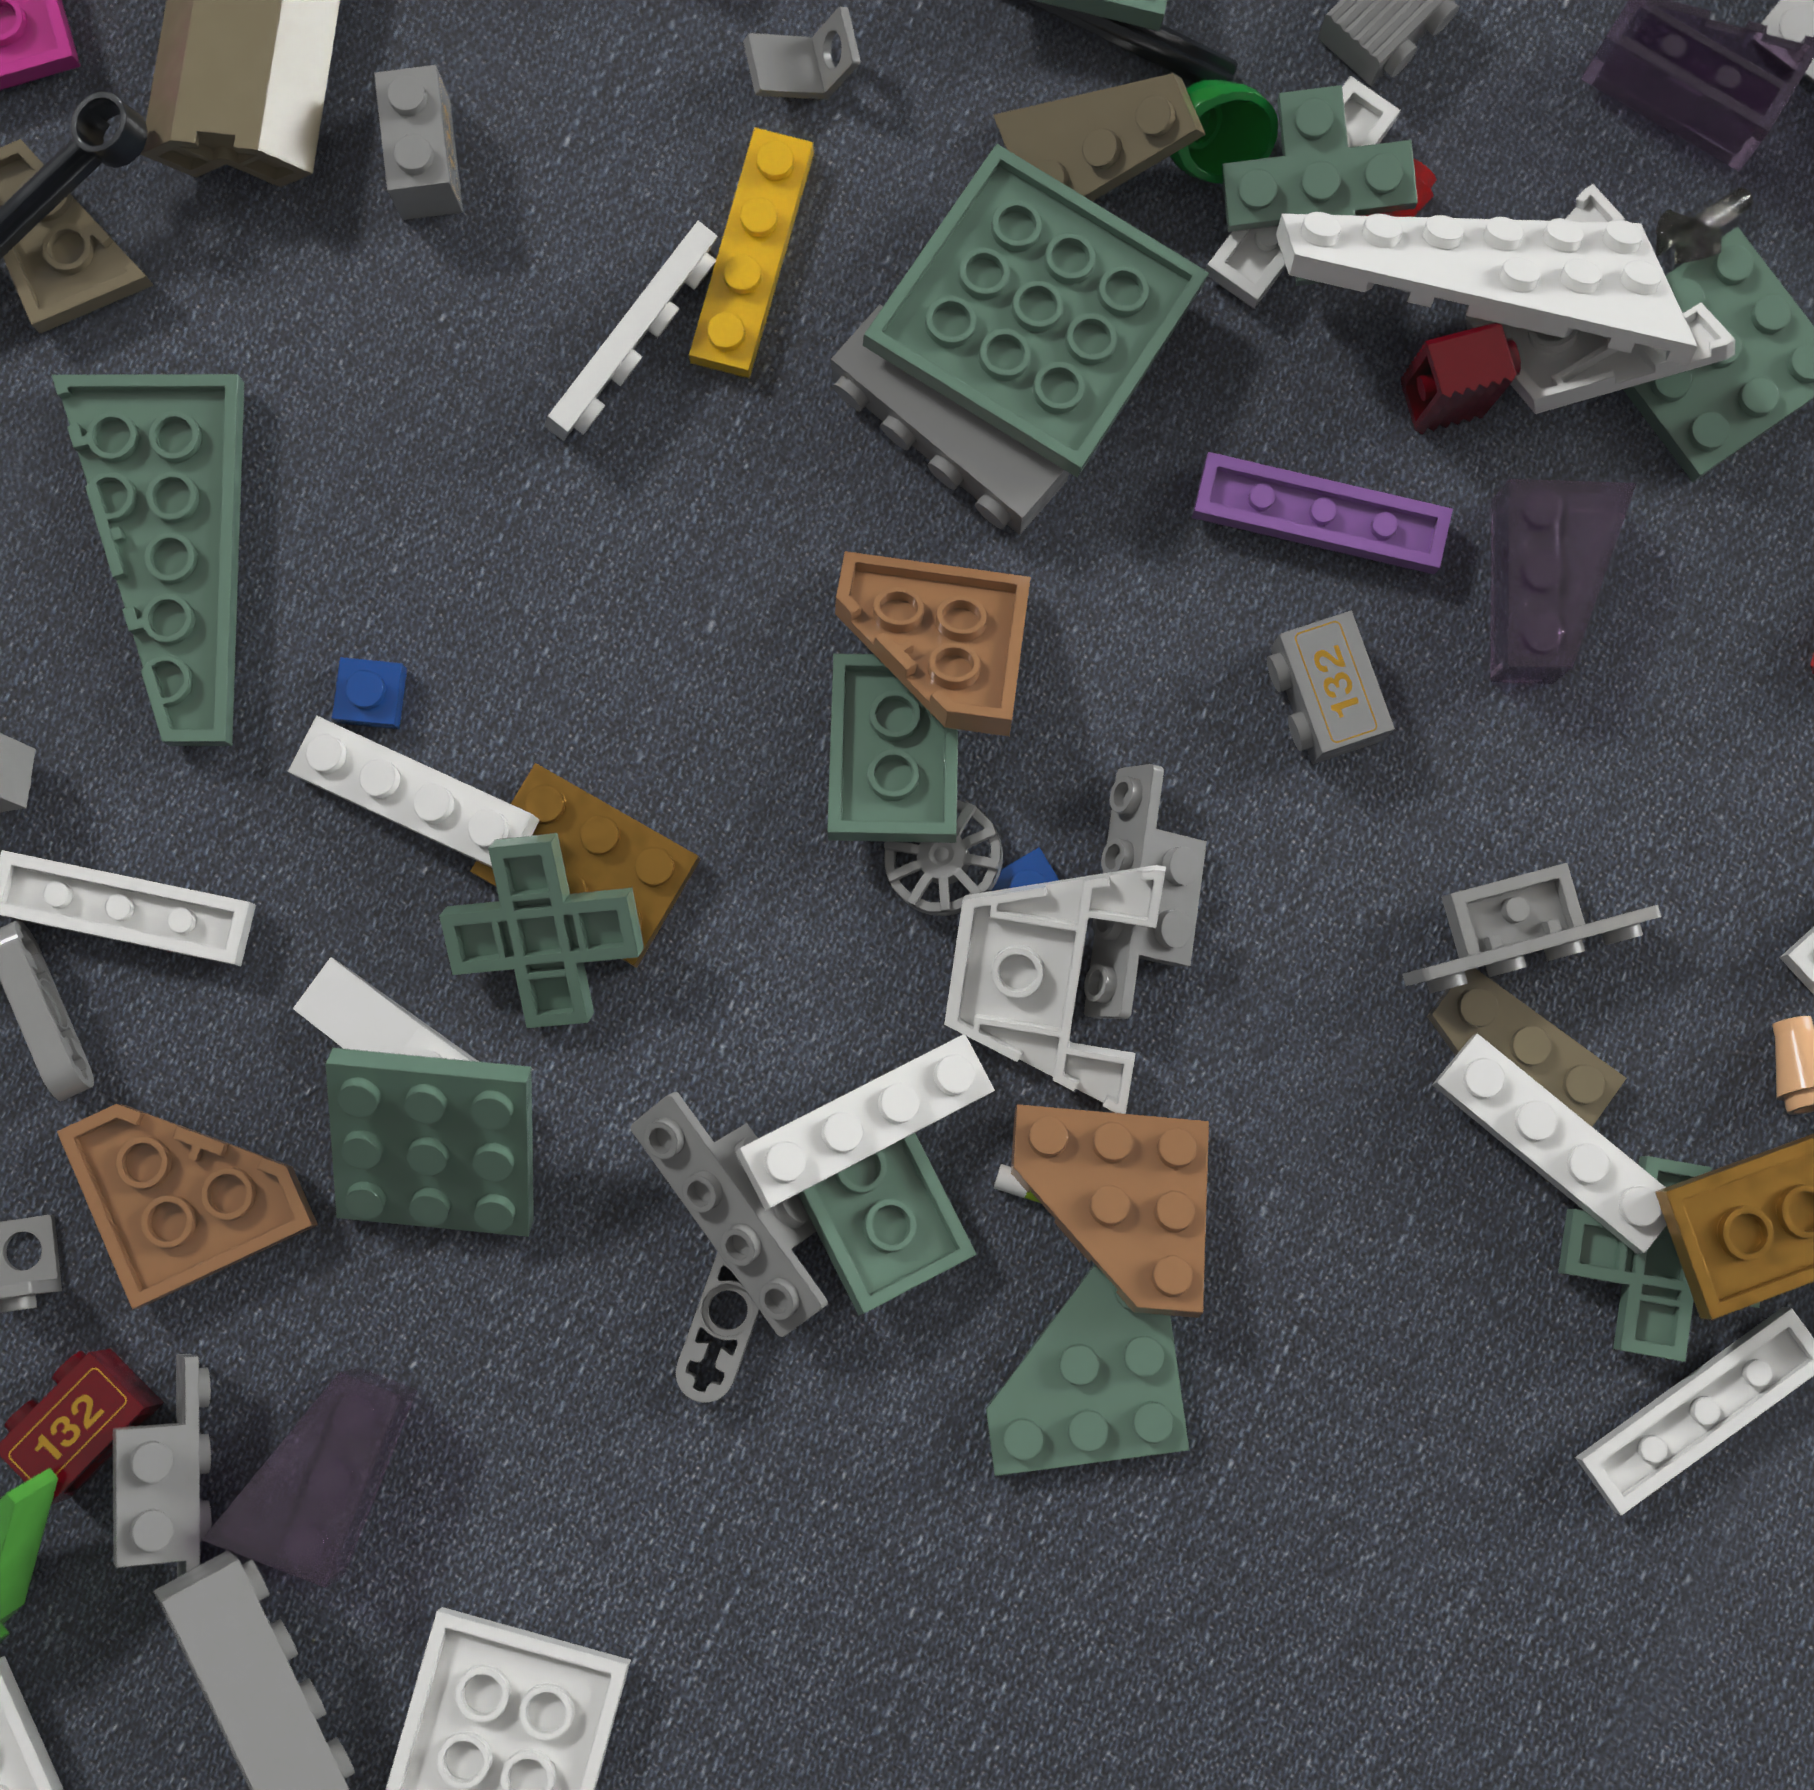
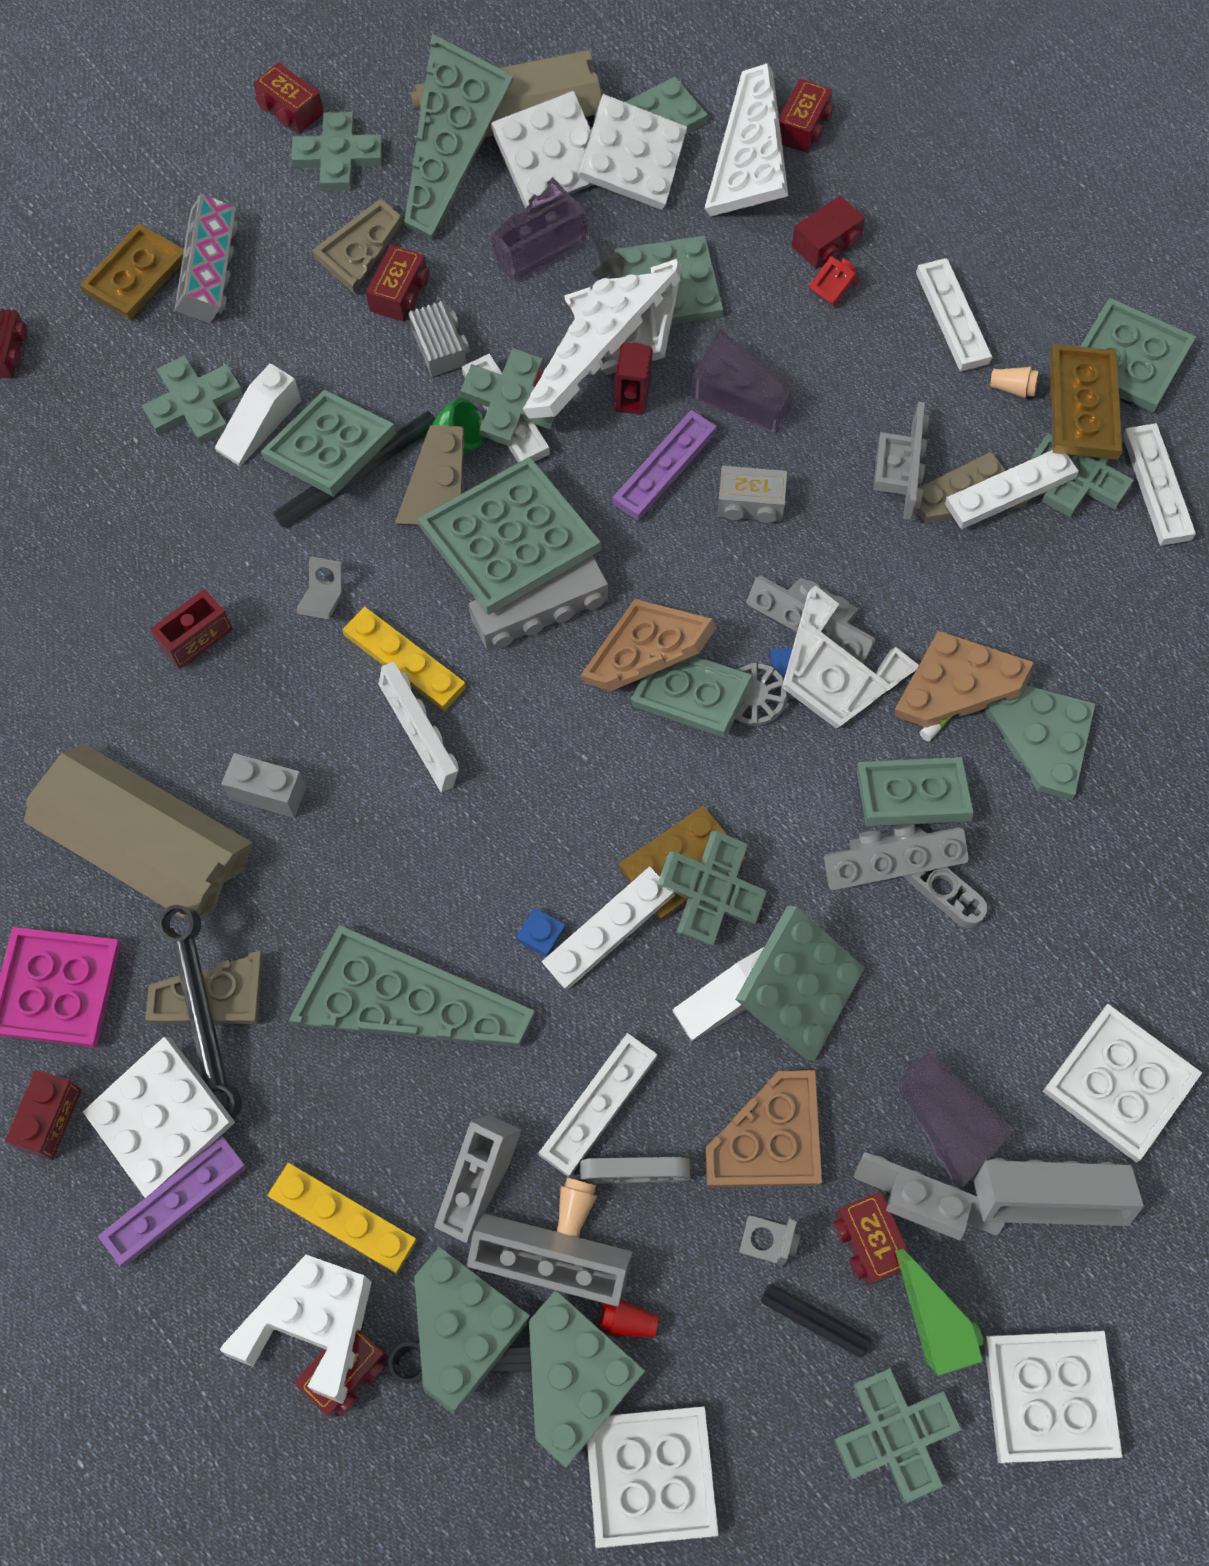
camera: 65 degrees left, 15 degrees down
white plate [736,1034,995,1211] -> none

